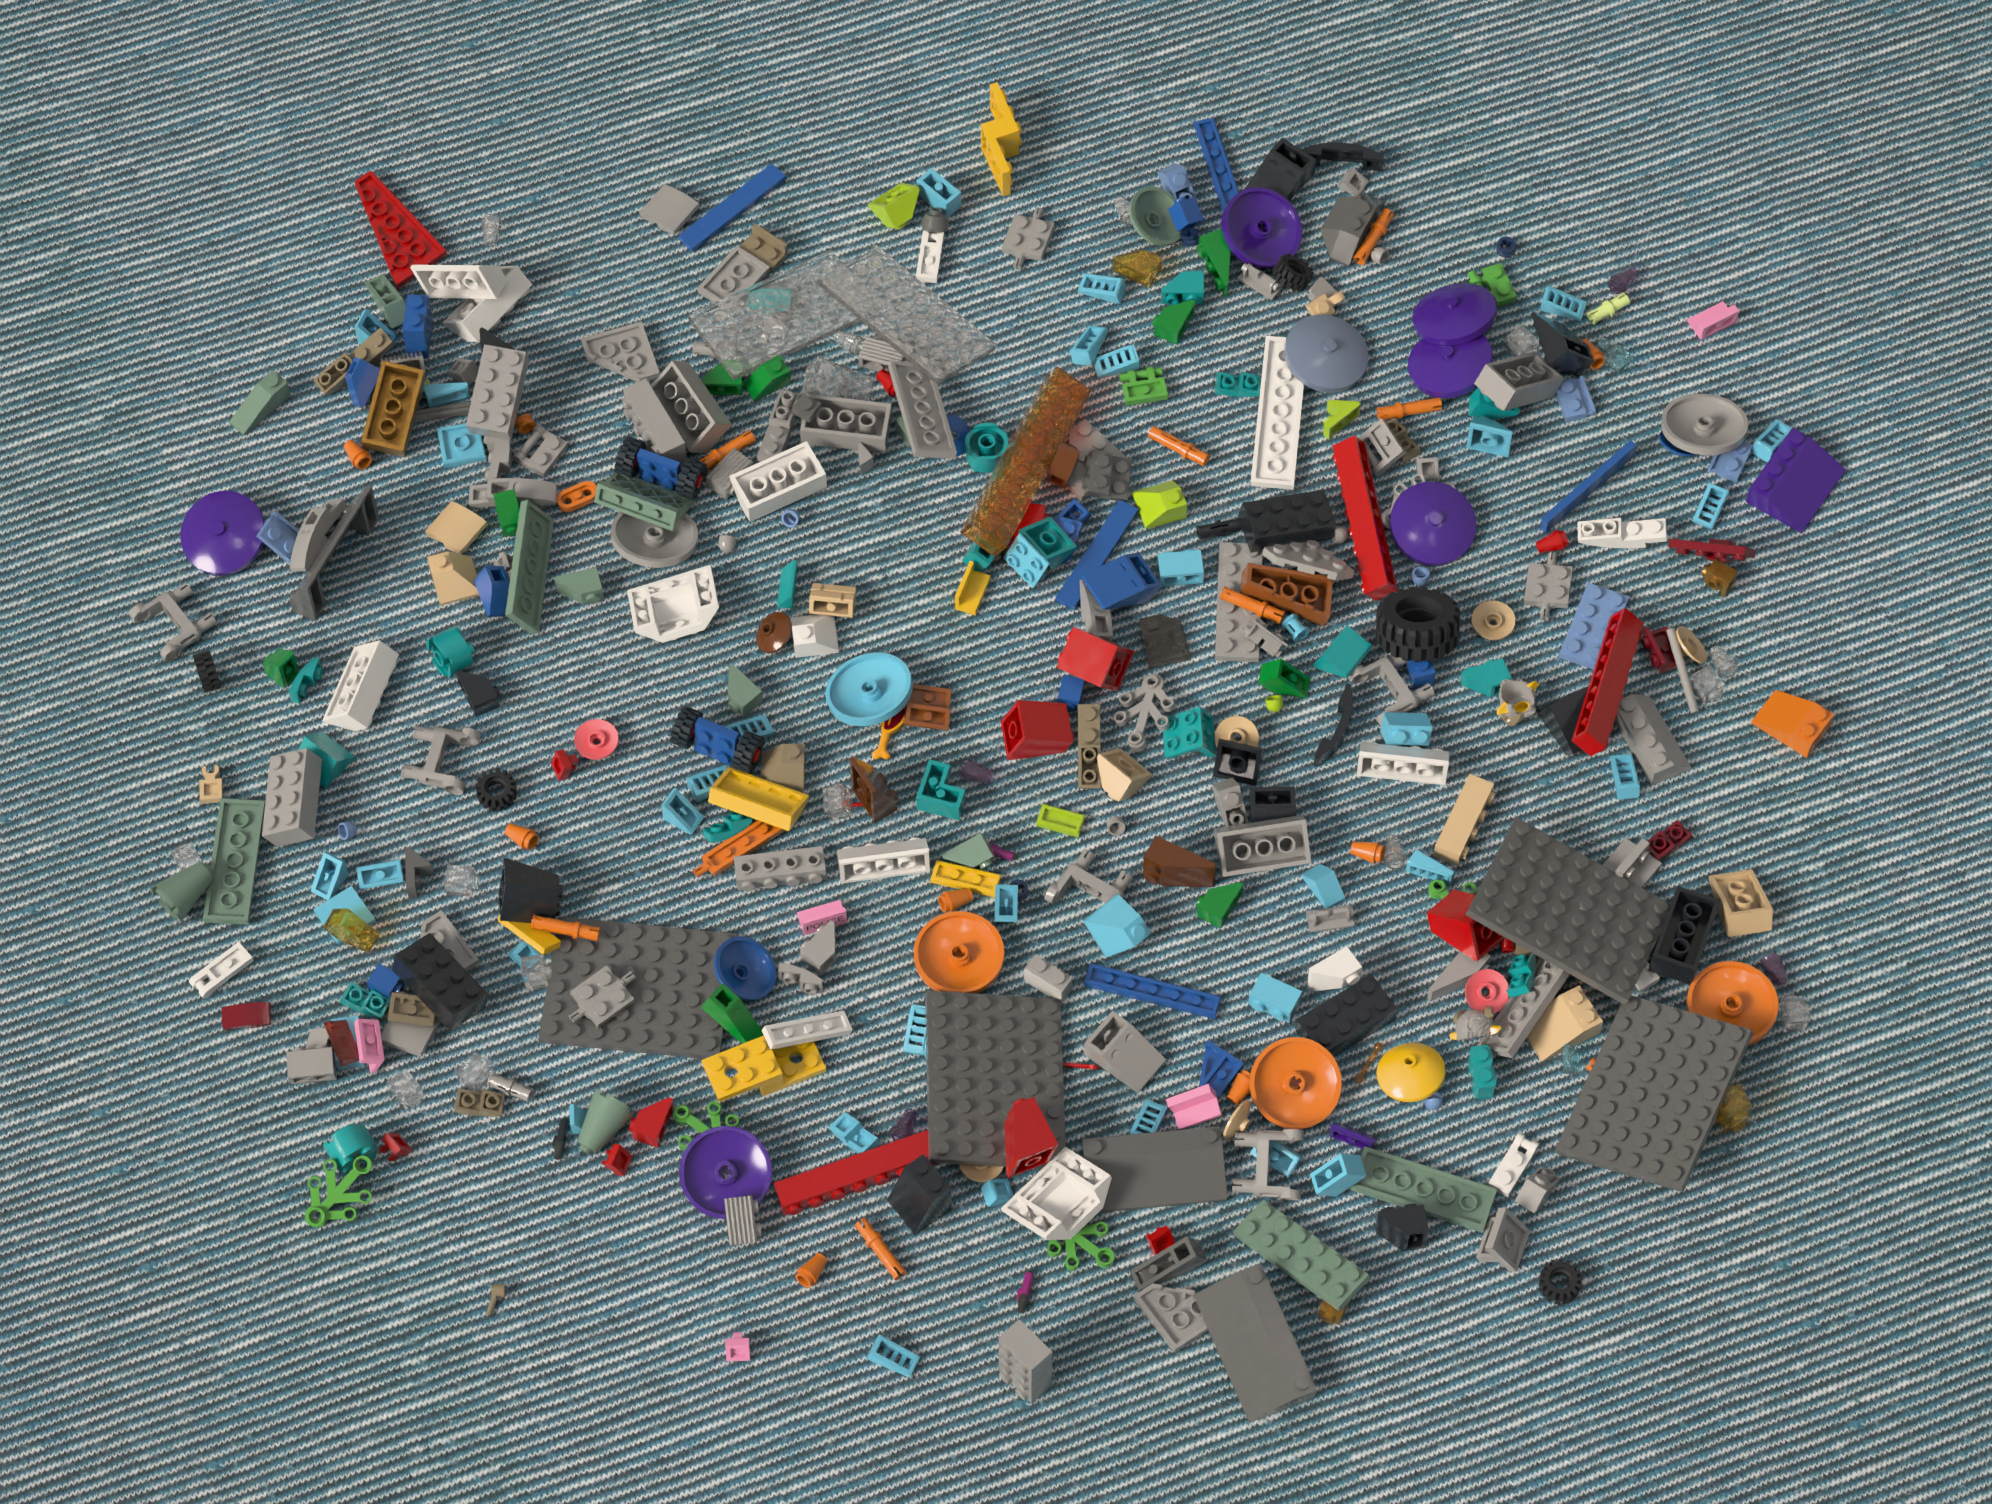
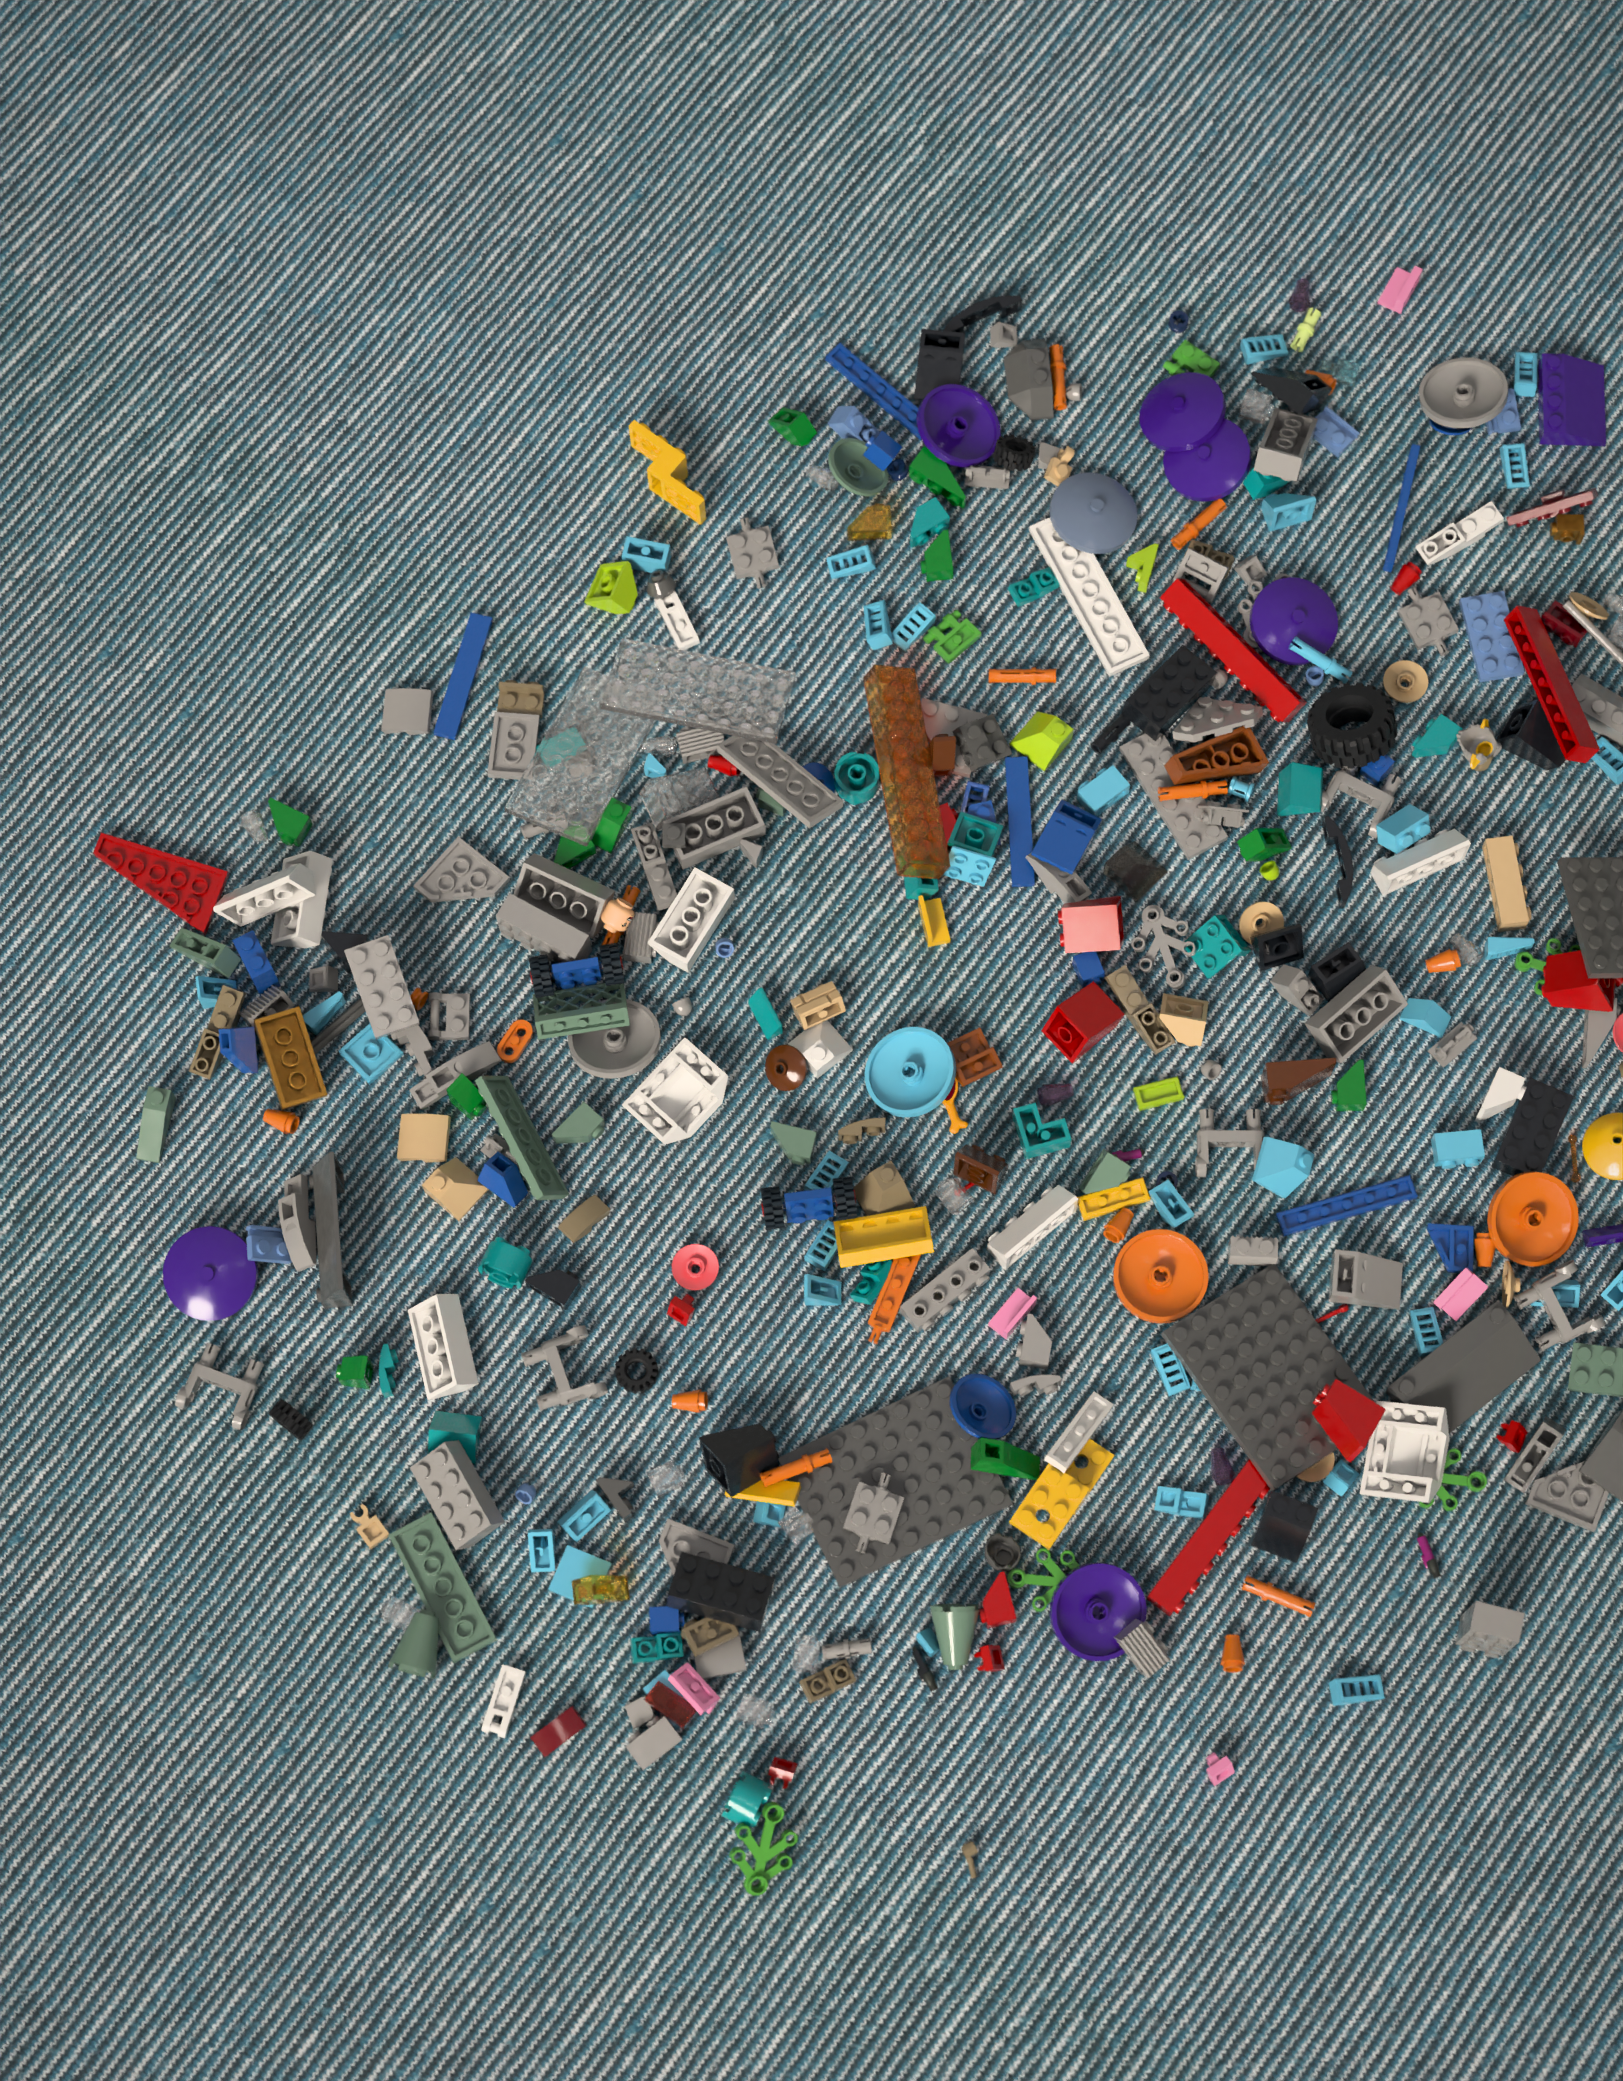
camera: 30 degrees left, 10 degrees up
none -> green slope [268,798,313,847]
none -> dark tan slope [558,1194,610,1243]
none -> light nougat head [601,898,635,933]
none -> medium azure slope [644,753,667,781]
none -> green slope [768,407,817,447]
none -> dark tan slope [838,1118,886,1144]
none -> dark grey hair [984,1533,1021,1571]
none -> medium azure pin [1289,637,1352,684]

